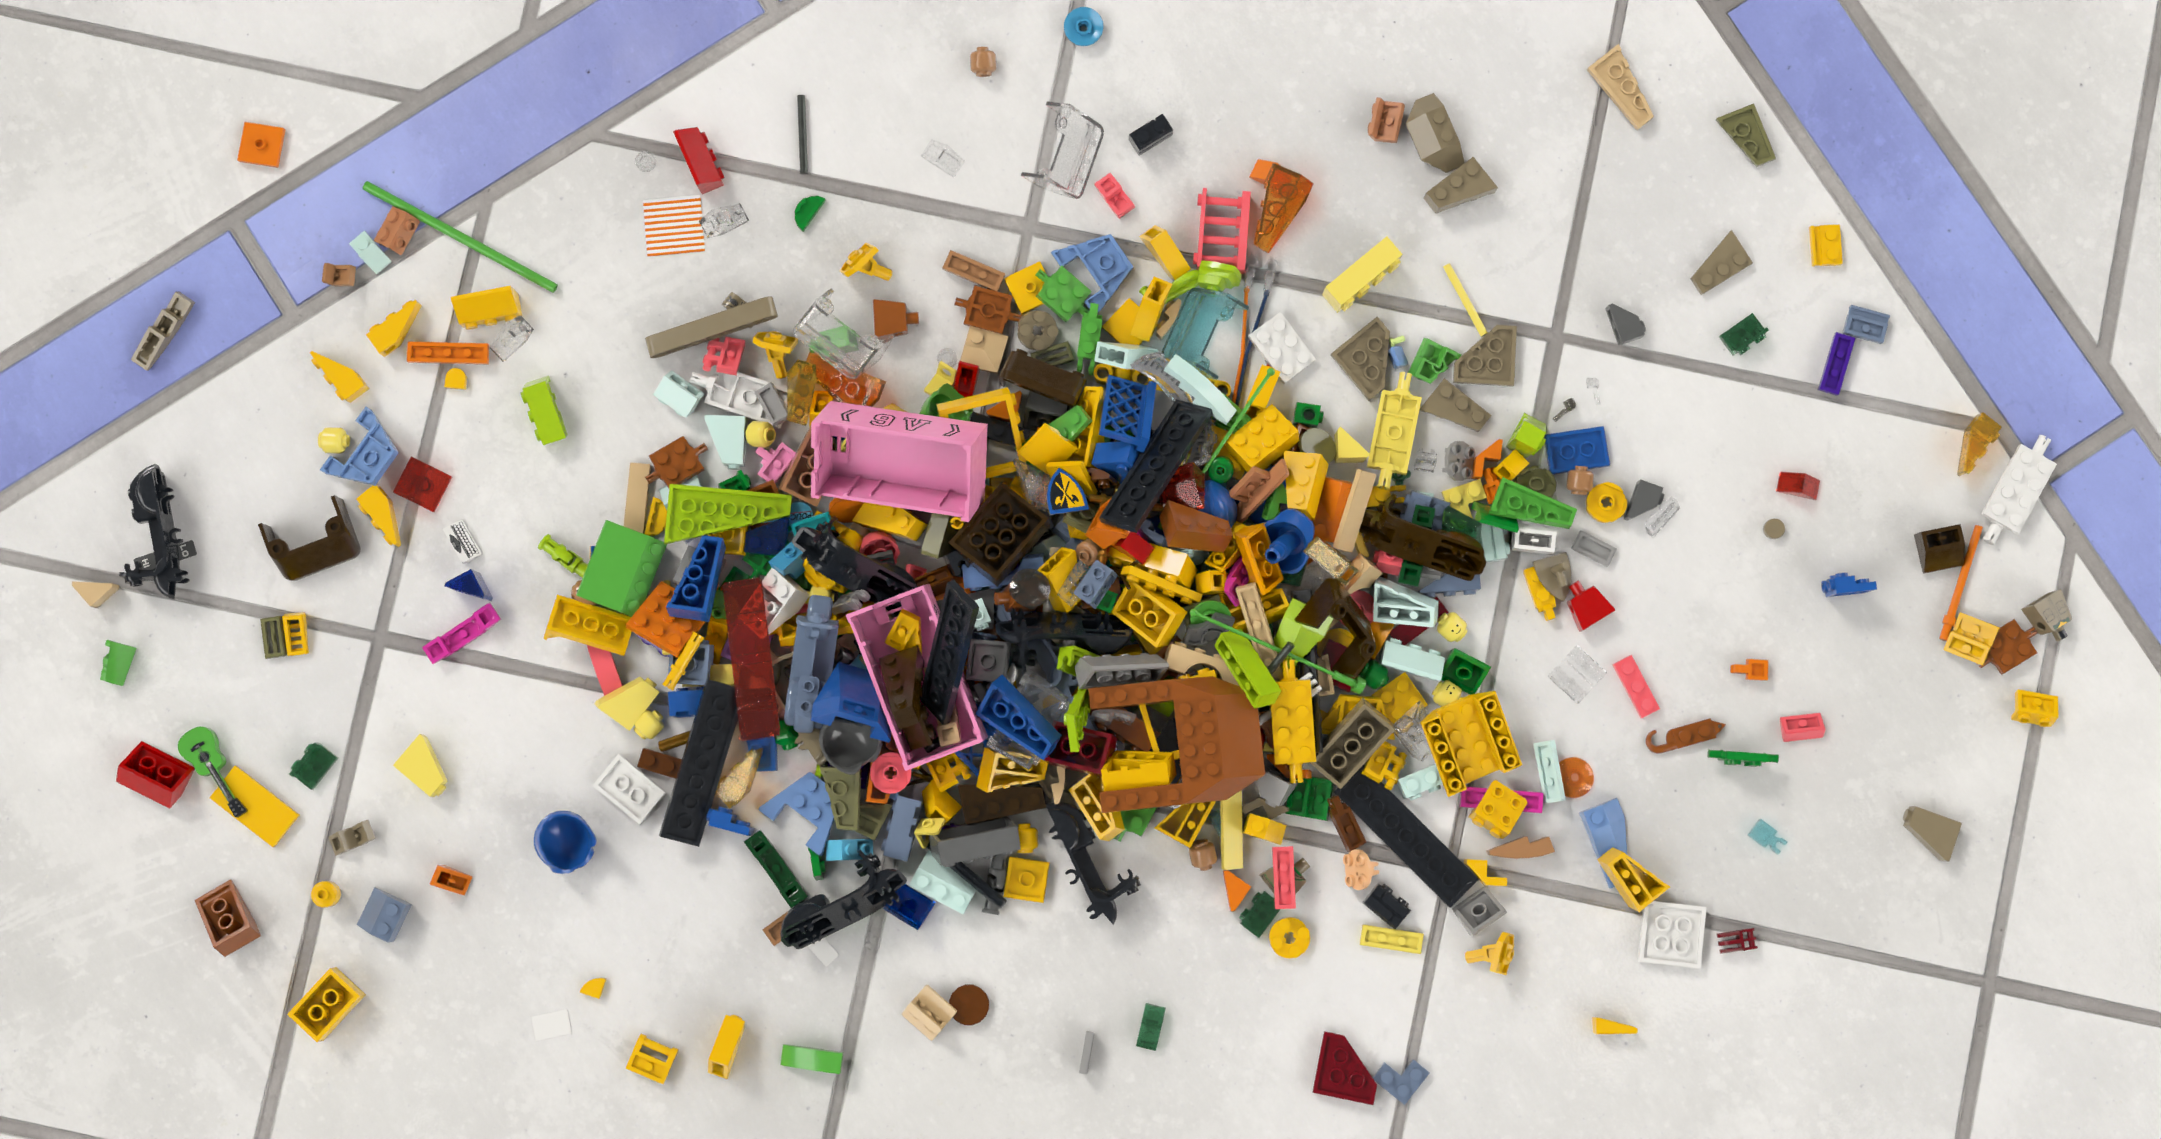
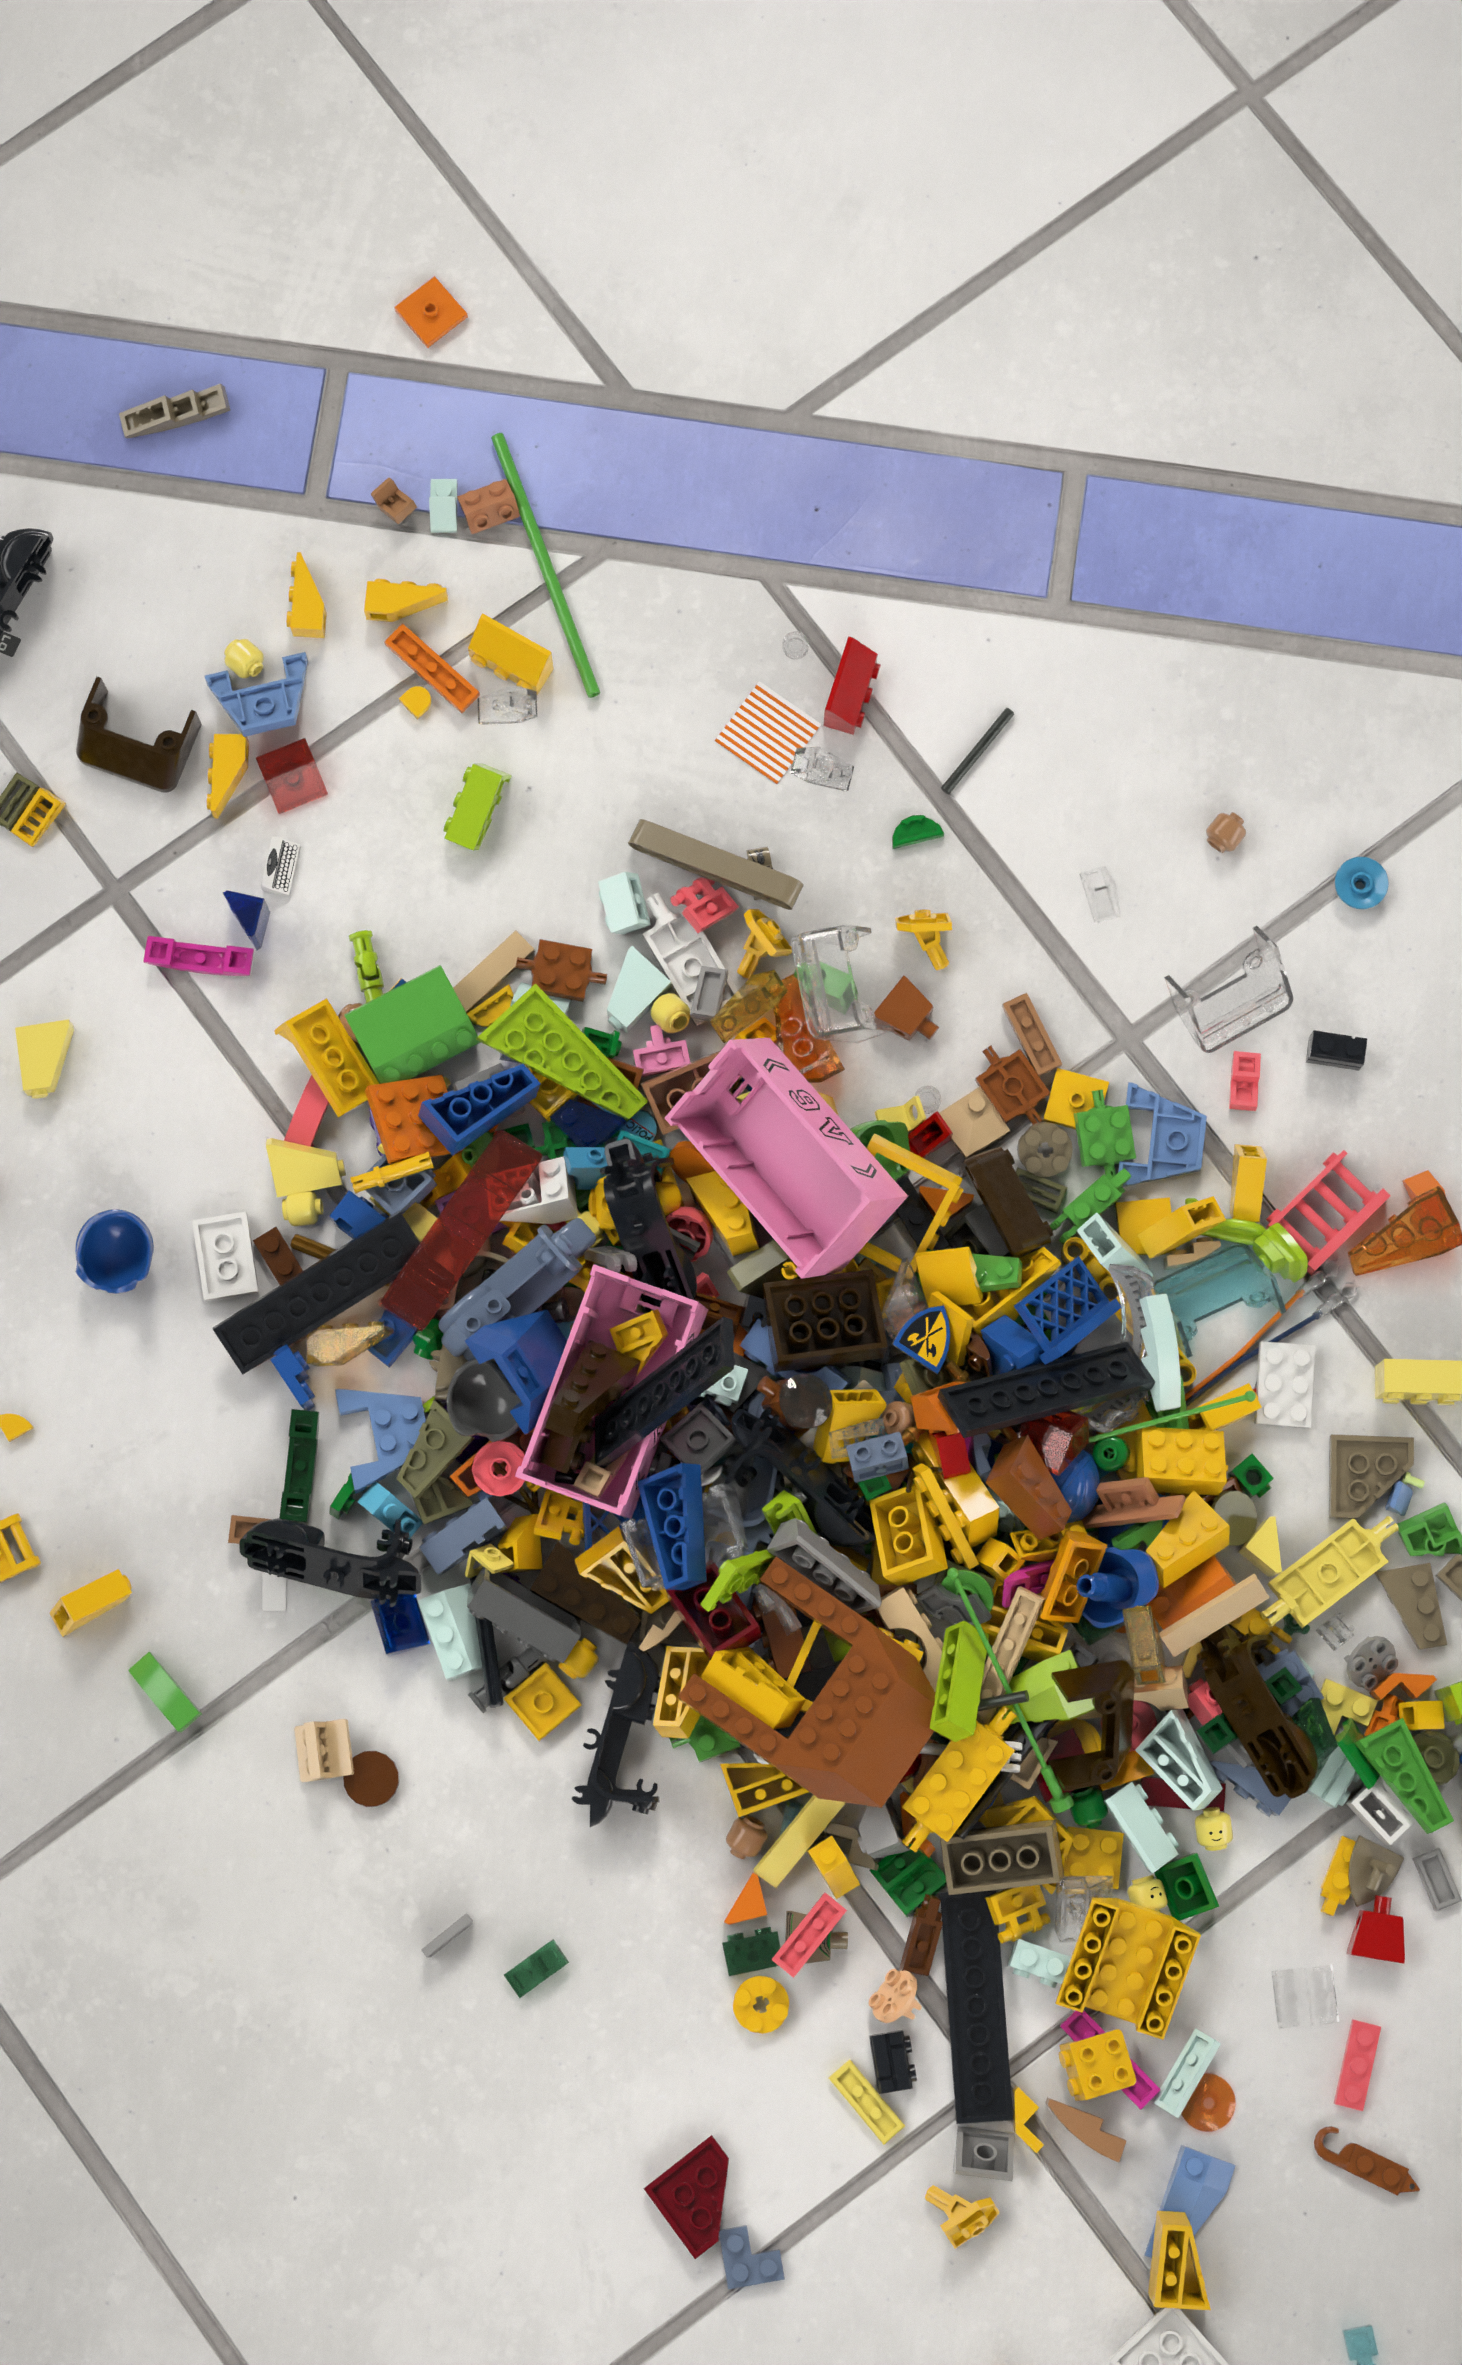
camera: 40 degrees right, 5 degrees down
green plate [1707,749,1779,767] -> none

